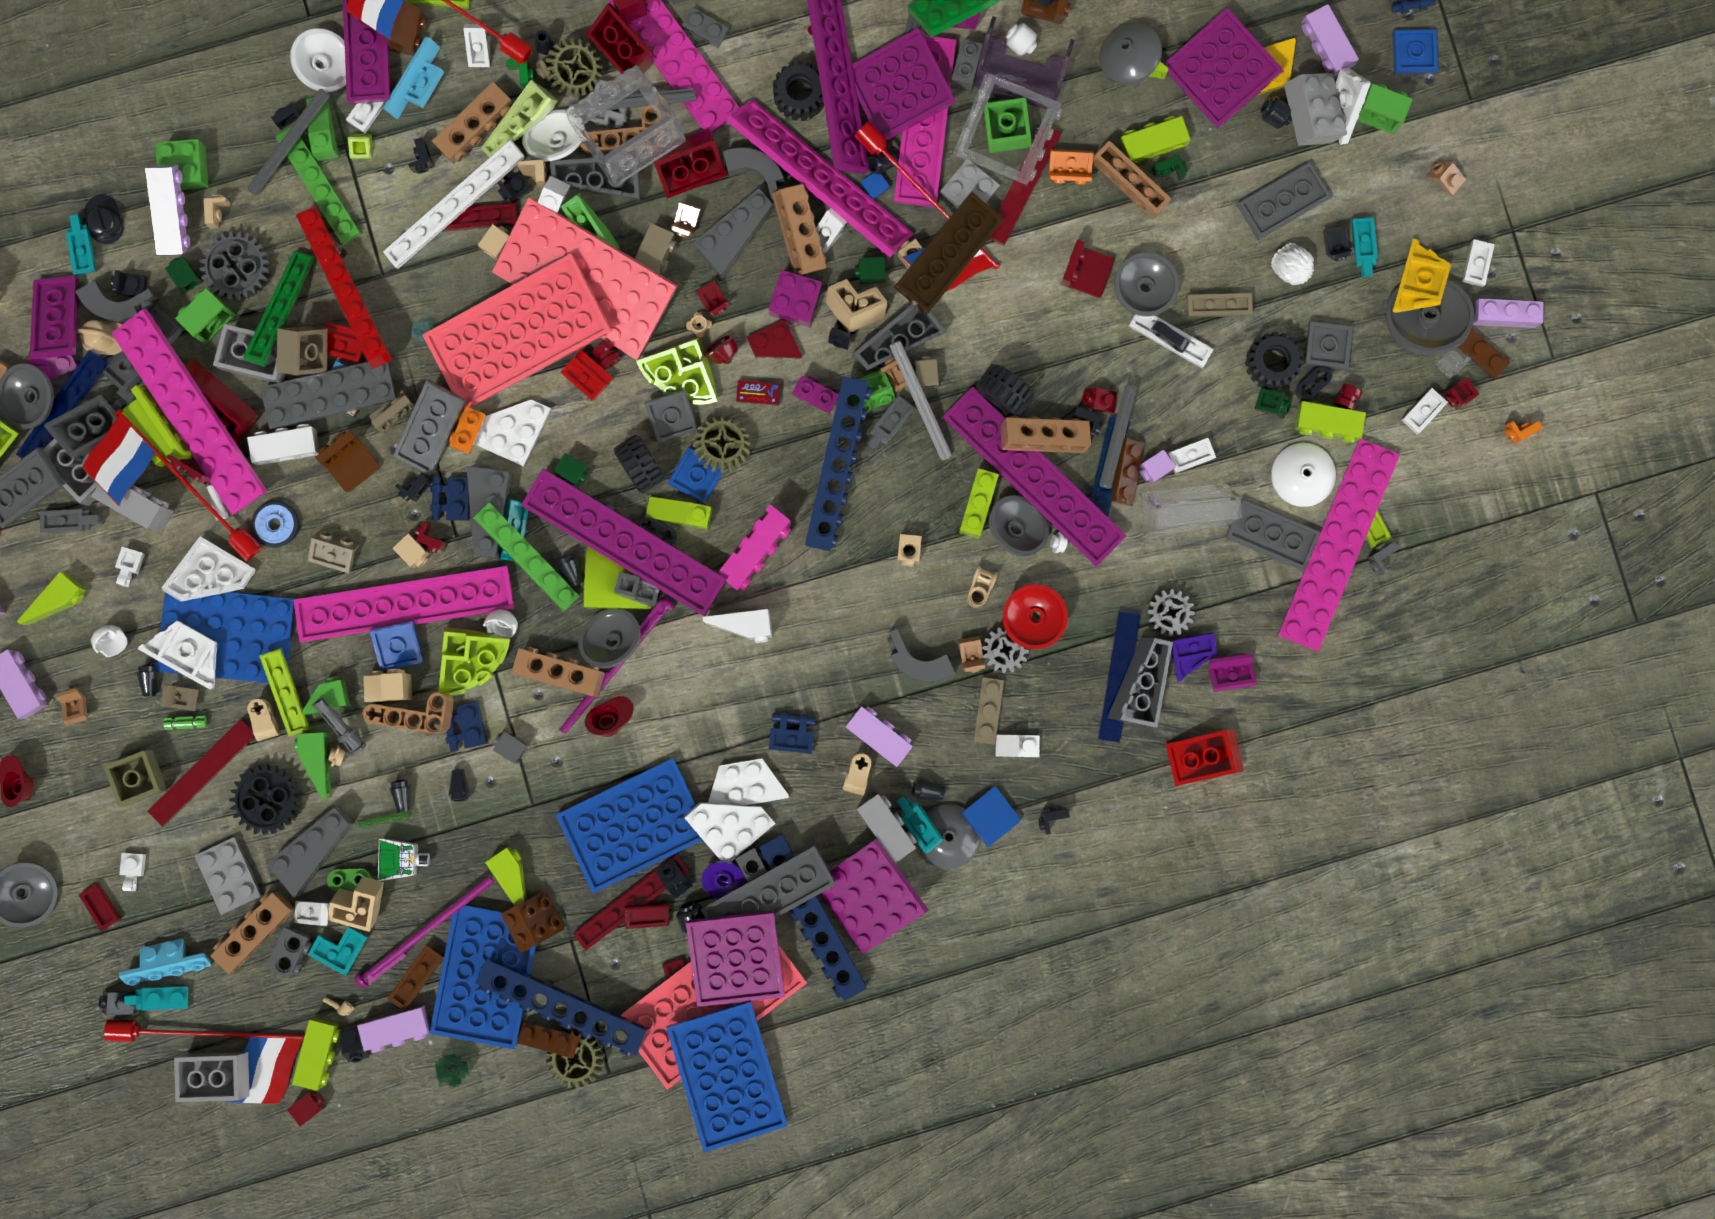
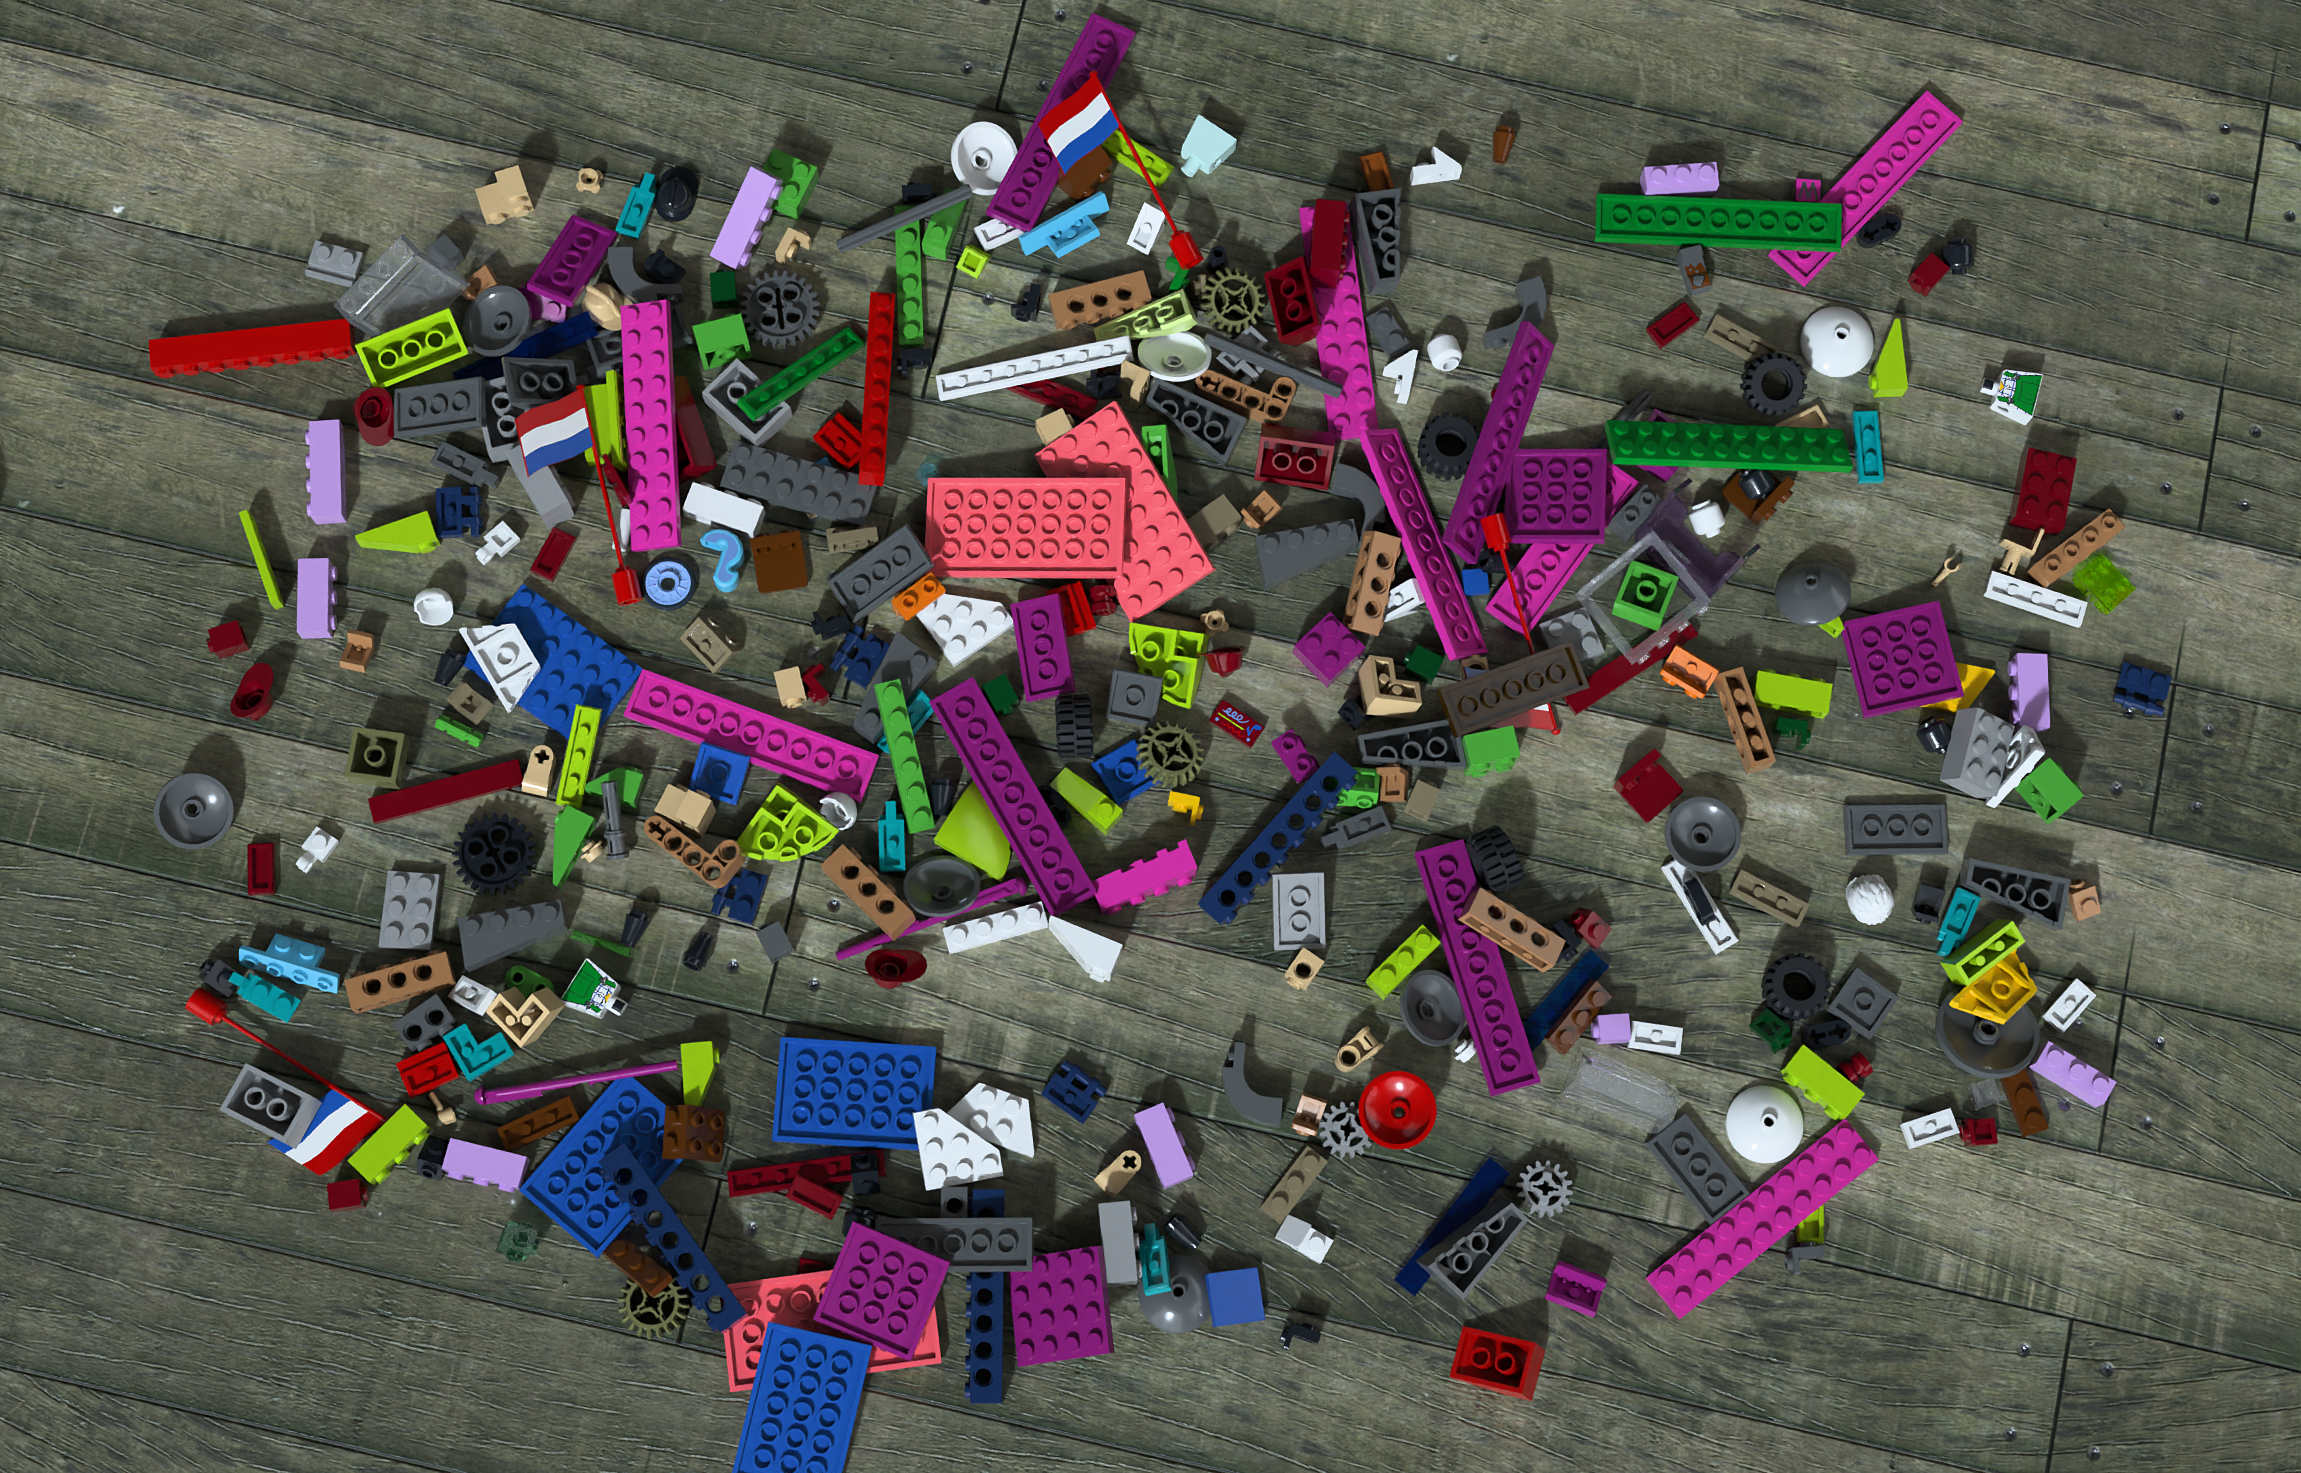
camera: 25 degrees right, 10 degrees down
white plate [162,536,256,602] -> none
dark tan brick [277,326,328,375] -> none
white brick [538,176,570,213] -> none
clear windscreen [565,65,686,187] -> none
dark grey slope [614,572,659,607] -> none
dark red bracket [695,279,729,316] -> none
dark purple dish [702,861,745,899] -> none
dark red wing [746,320,802,360] -> none
light grey axle [890,341,952,460] -> none
dark grey axle [1099,385,1137,489] -> none
dark purple wing [1170,632,1217,682] -> none
blue tile [1393,29,1438,74] -> none
orange bracket [1504,421,1543,444] -> none
none -> red plate [396,1042,460,1099]
none -> dark blue plate [436,487,483,539]
none -> dark red tile [530,527,577,582]
none -> tan plate [576,168,603,193]
none -> medium azure animal [700,529,745,592]
none -> teal hinge [878,801,906,872]
none -> black bracket [897,349,932,380]
none -> white plate [943,901,1048,954]
none -> magenta plate [1010,593,1077,703]
none -> yellow bracket [1168,791,1204,826]
none -> light grey plate [1272,871,1326,950]
none -> white slope [1382,350,1418,404]
none -> white head [1427,334,1462,371]
none -> bright green brick [1462,726,1520,778]
none -> lime brick [1940,919,2025,986]
none -> dark grey wedge [1959,858,2071,931]

